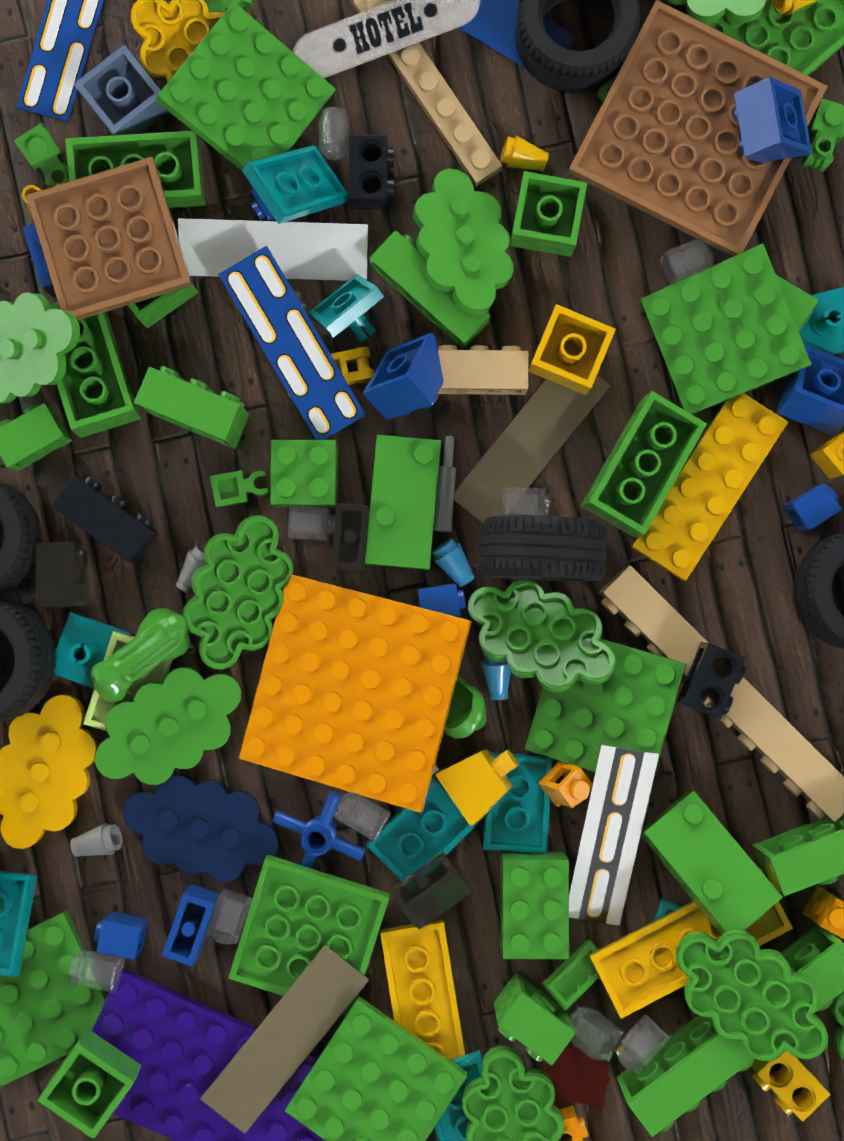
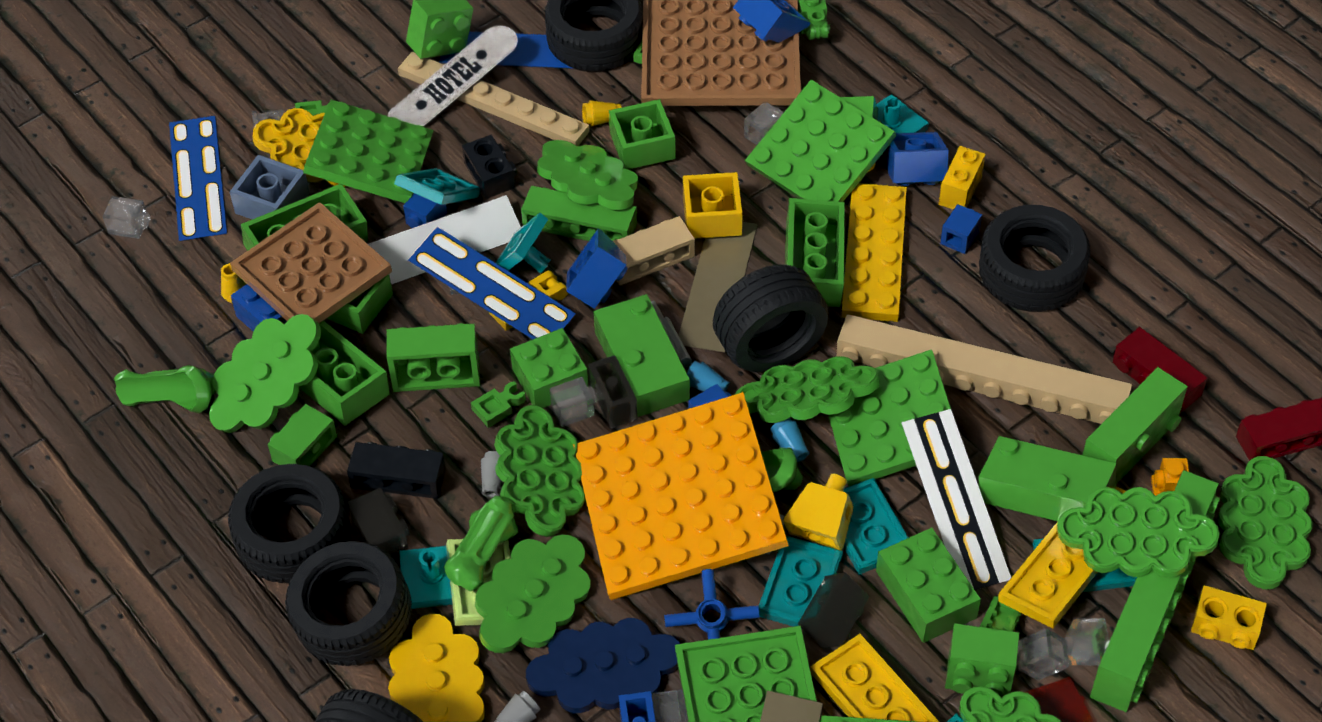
camera: 25 degrees left, 35 degrees down
bright green brick [14,122,69,188] -> none
clear brick [318,107,350,160] -> none
clear brick [335,792,391,842] -> none
light orange brick [538,761,593,808] -> none
black brick [676,642,746,720] -> none

